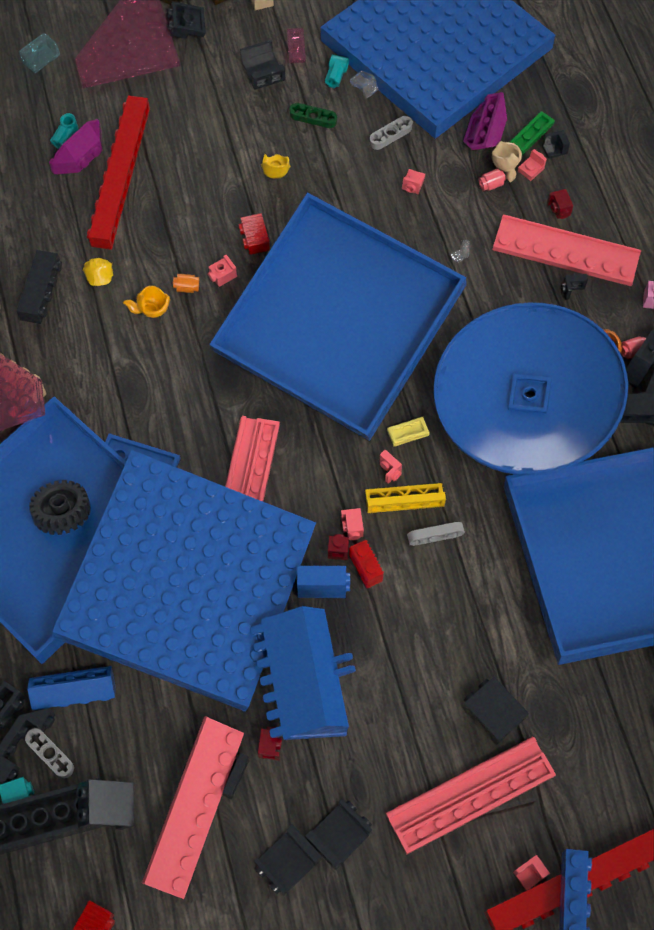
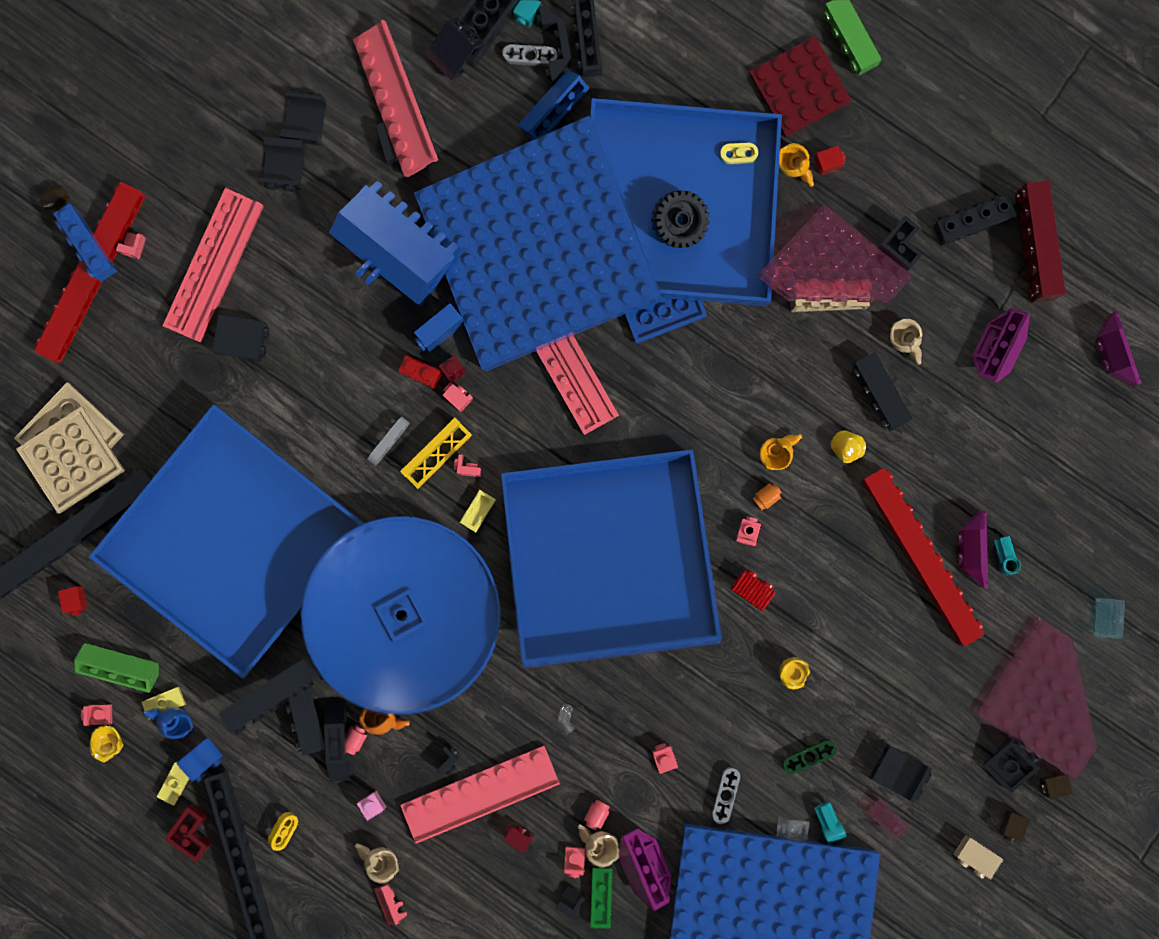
camera: 140 degrees right, 20 degrees up
dark red brick [258,727,282,761] -> none

